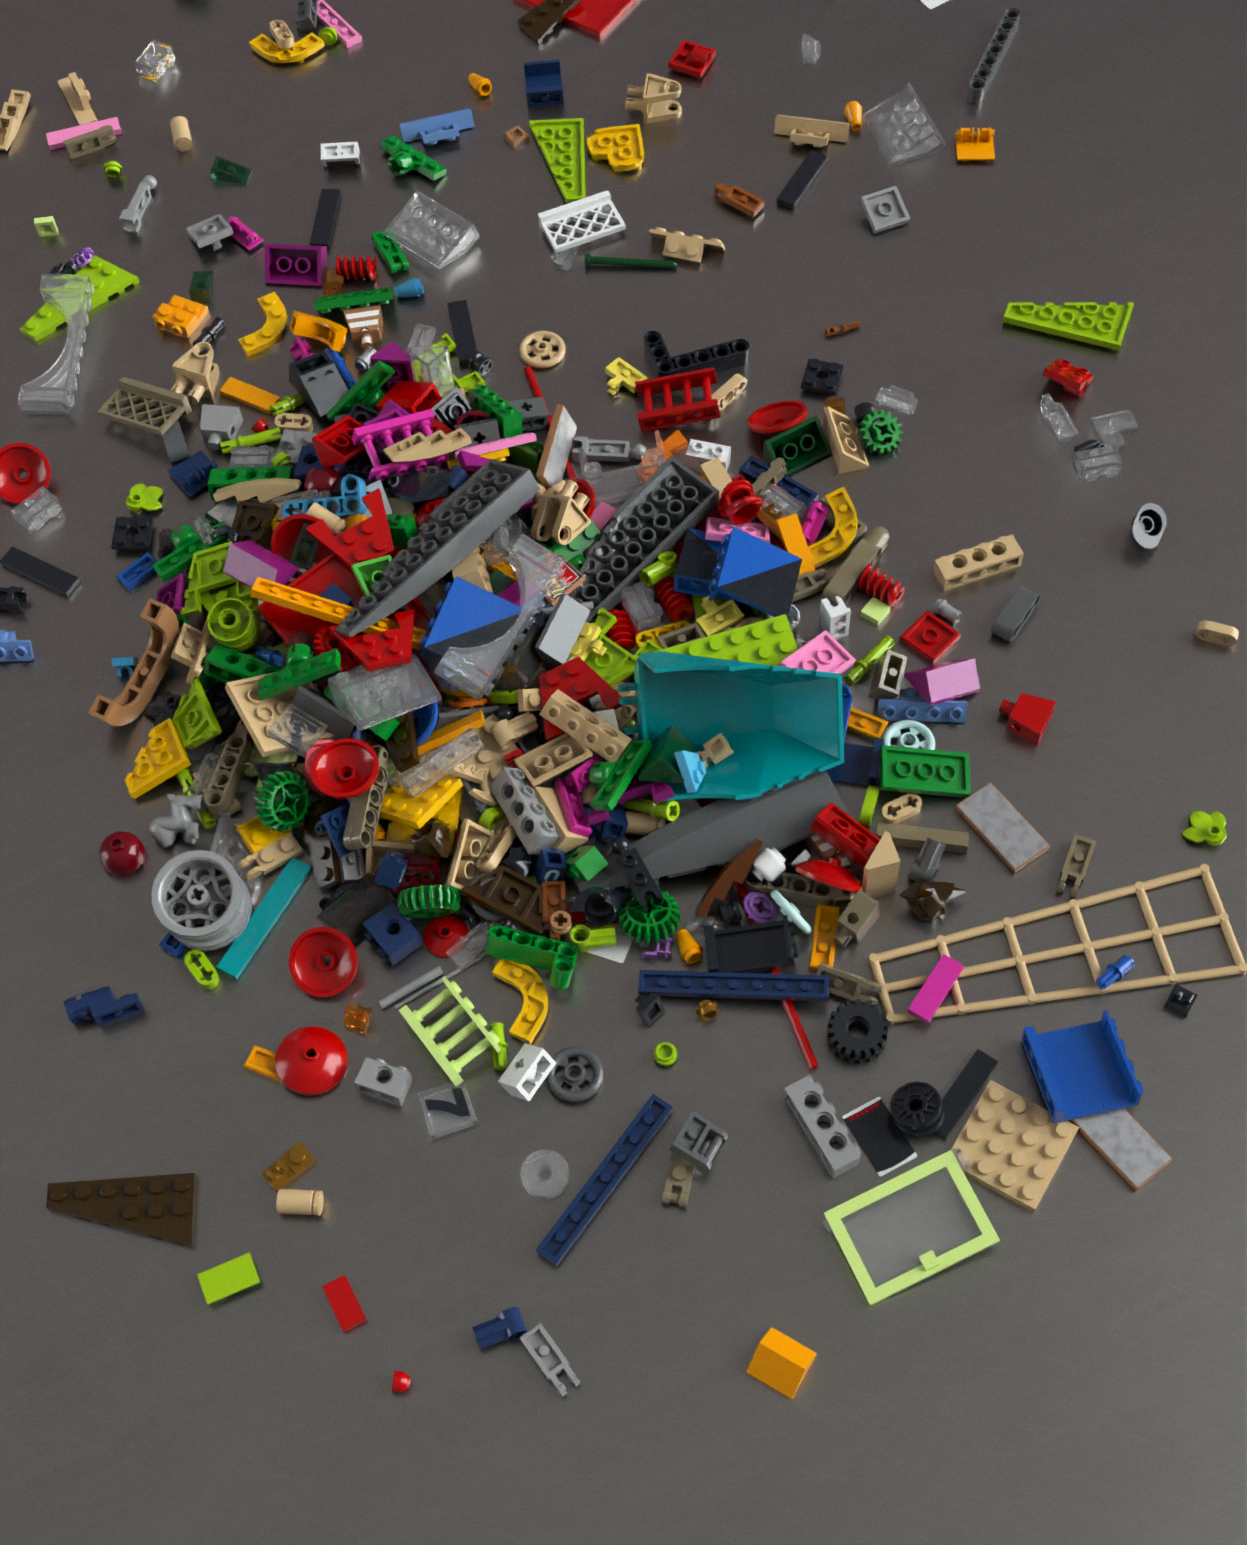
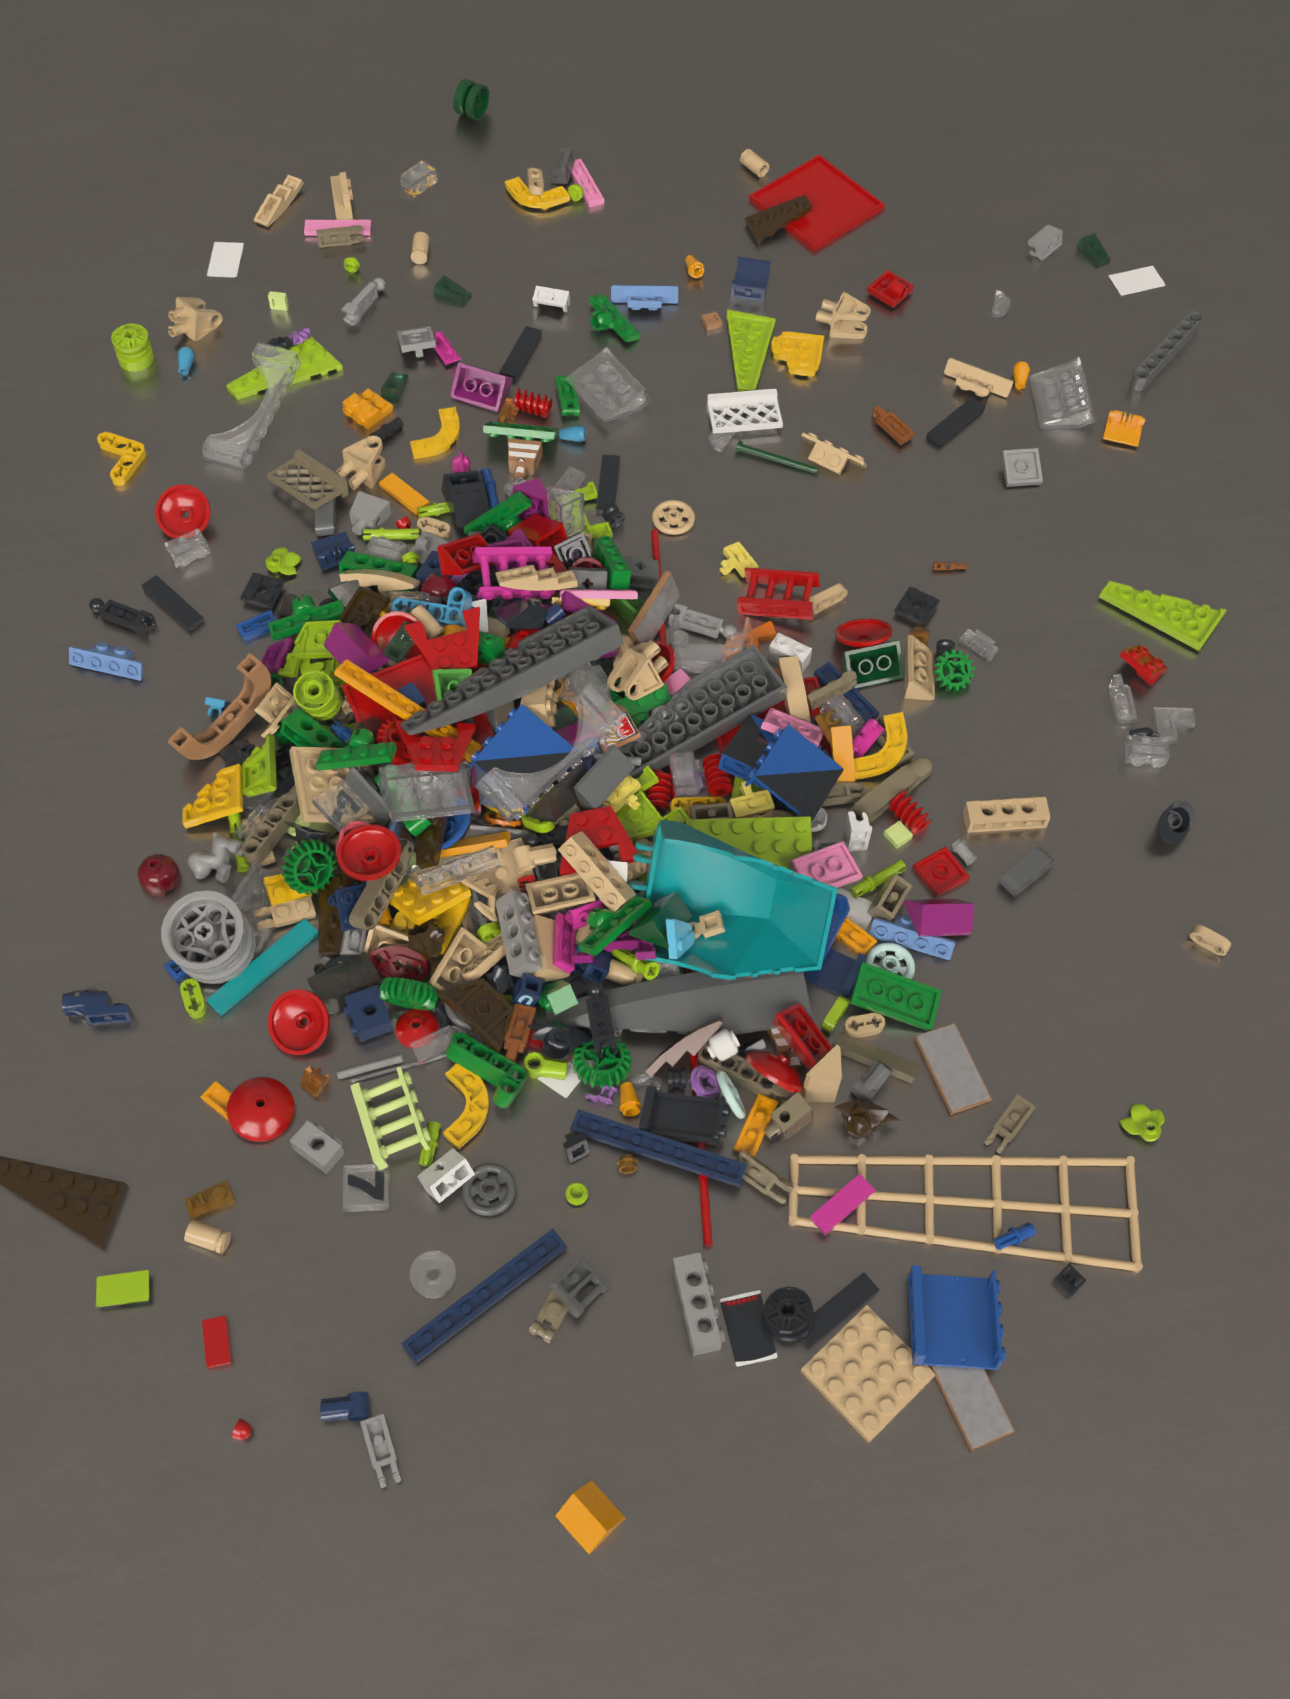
camera: 10 degrees right, 0 degrees up
clear plate [193,515,213,546] -> none
black arm [213,525,240,543] -> none
light orange arch [290,311,347,351] -> none
dark blue brick [374,851,409,890] -> none
tan plate [517,688,541,712] -> none
medium nougat bush [550,910,572,935] -> none
lime piece [639,552,678,588] -> none
black beam [644,331,750,378] -> none
red helmet [718,479,763,524] -> none
clear door [822,1147,1000,1306] -> none
black tyre [827,999,888,1064] -> none
red torso [999,693,1056,745] -> none

